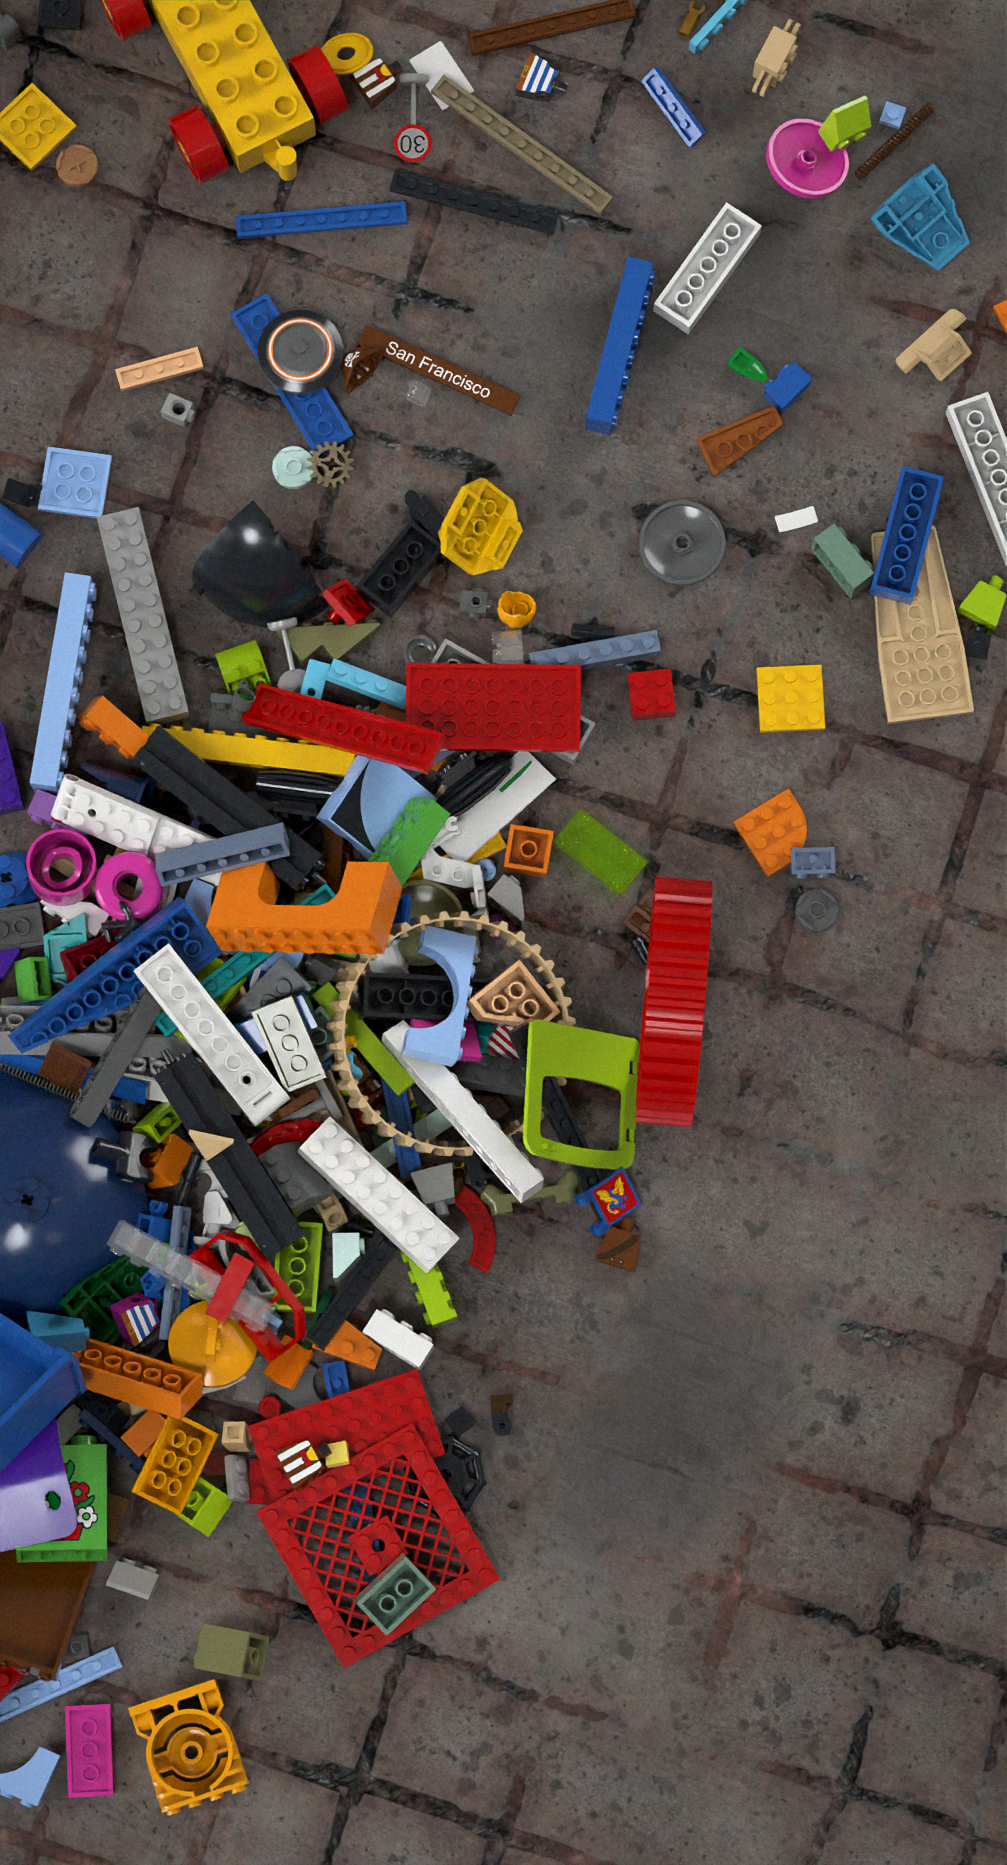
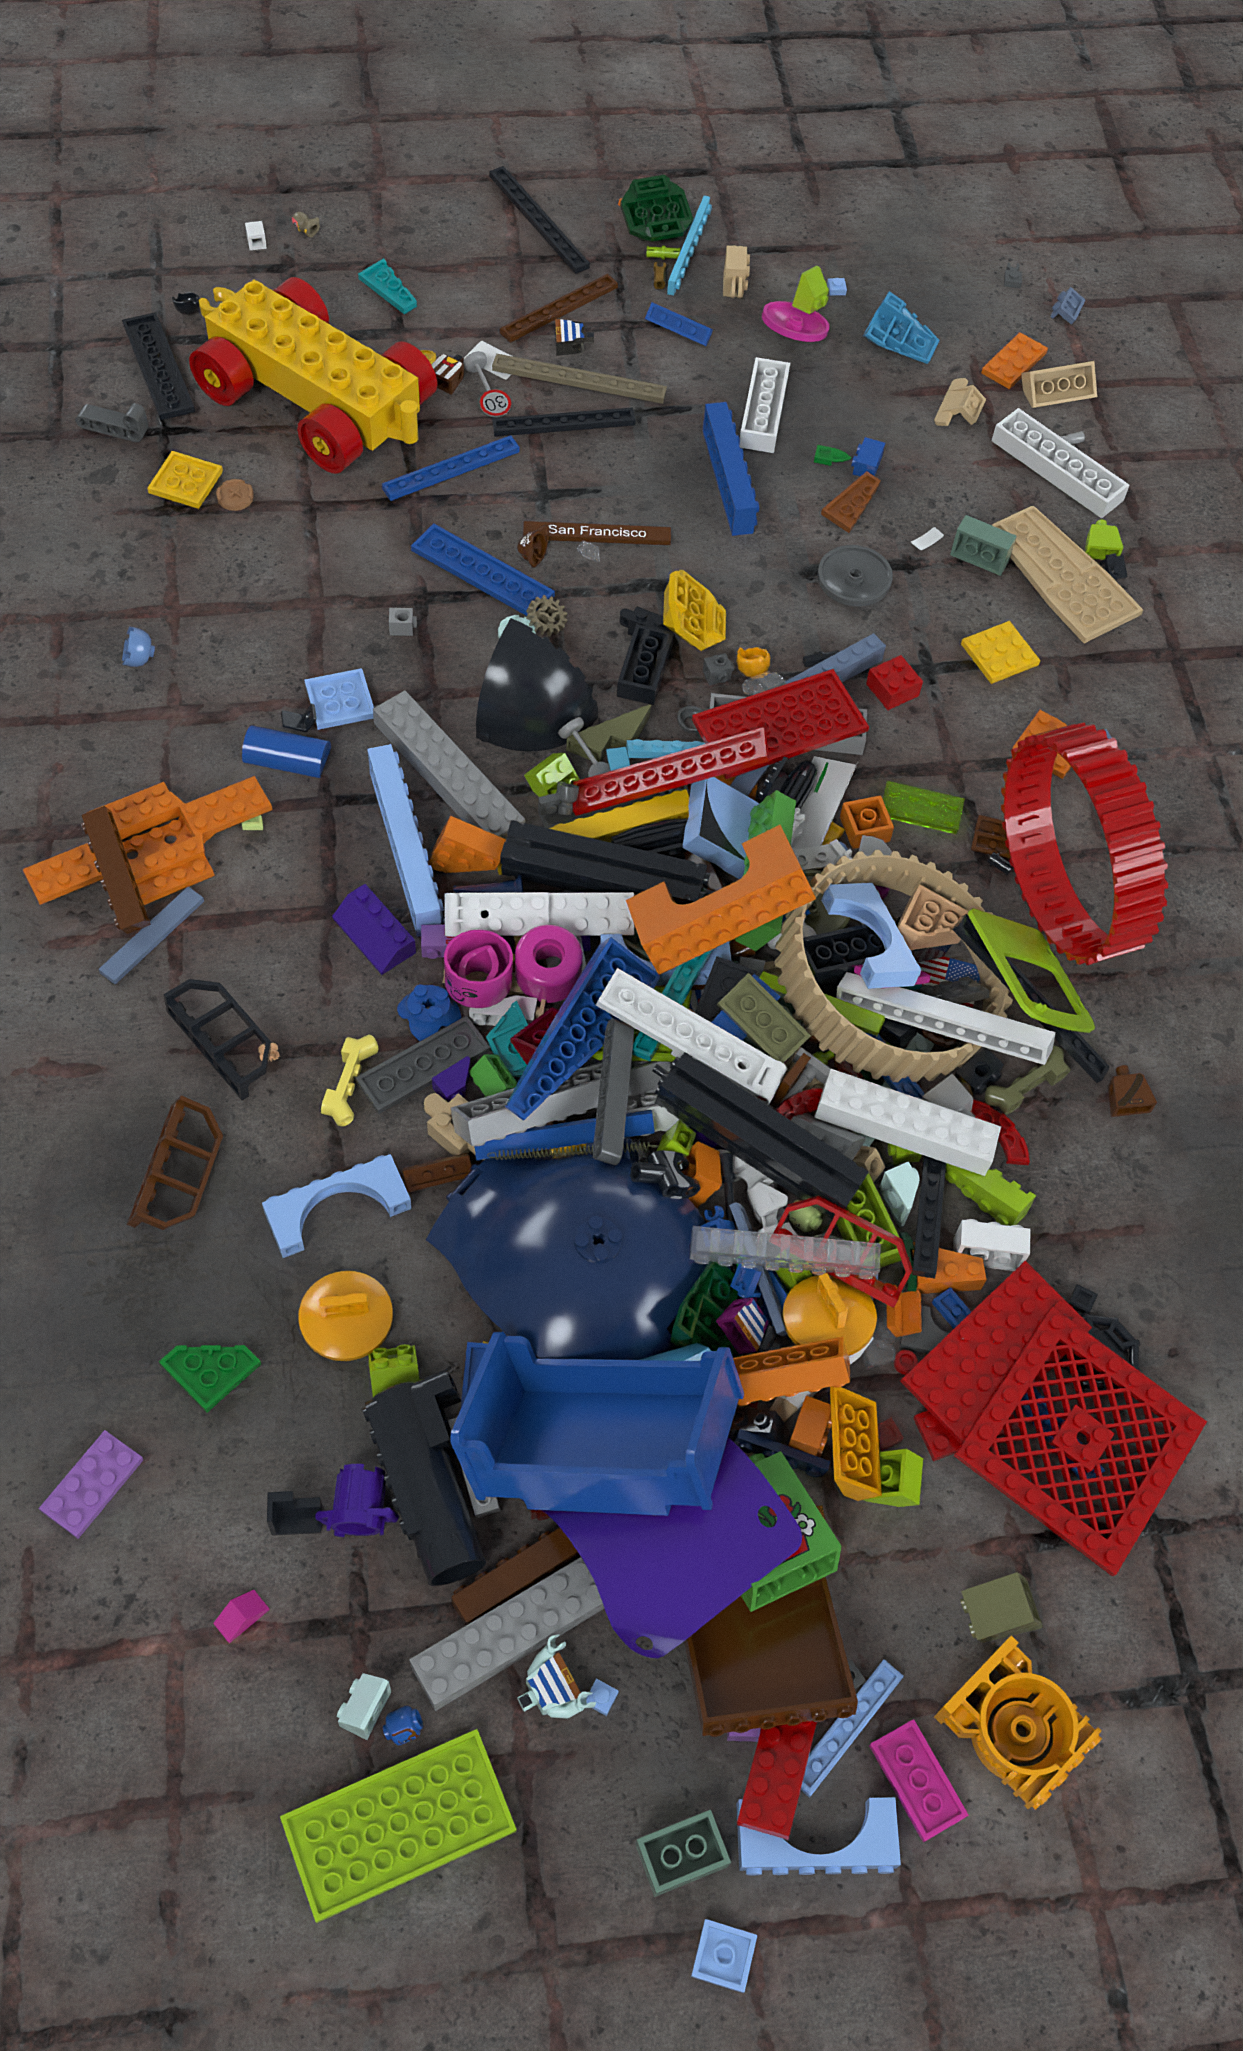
camera: 30 degrees left, 20 degrees down
reddish brown tile [37,1042,92,1094] -> none
black piece [101,901,144,942] -> none
light grey slope [106,1558,160,1601] -> none
light nougat plate [115,347,204,392] -> none
sand blue brick [155,823,290,887] -> none
tan slope [189,1130,234,1161] -> none
red tile [205,1253,255,1324] -> none
tan brick [222,1421,252,1452] -> none
light grey plate [224,1454,250,1502] -> none
dish [258,310,344,395] -> none
torso [275,1439,332,1492] -> none
red tile [321,579,374,627] -> none
light yellow tile [325,1441,350,1468] -> none
sand green brick [353,1553,436,1636] -> none
leg [490,1394,513,1436] -> none
flag [574,1167,642,1236] -> none
reddish brown piece [855,102,934,180] -> none
blue brick [869,466,944,605] -> none

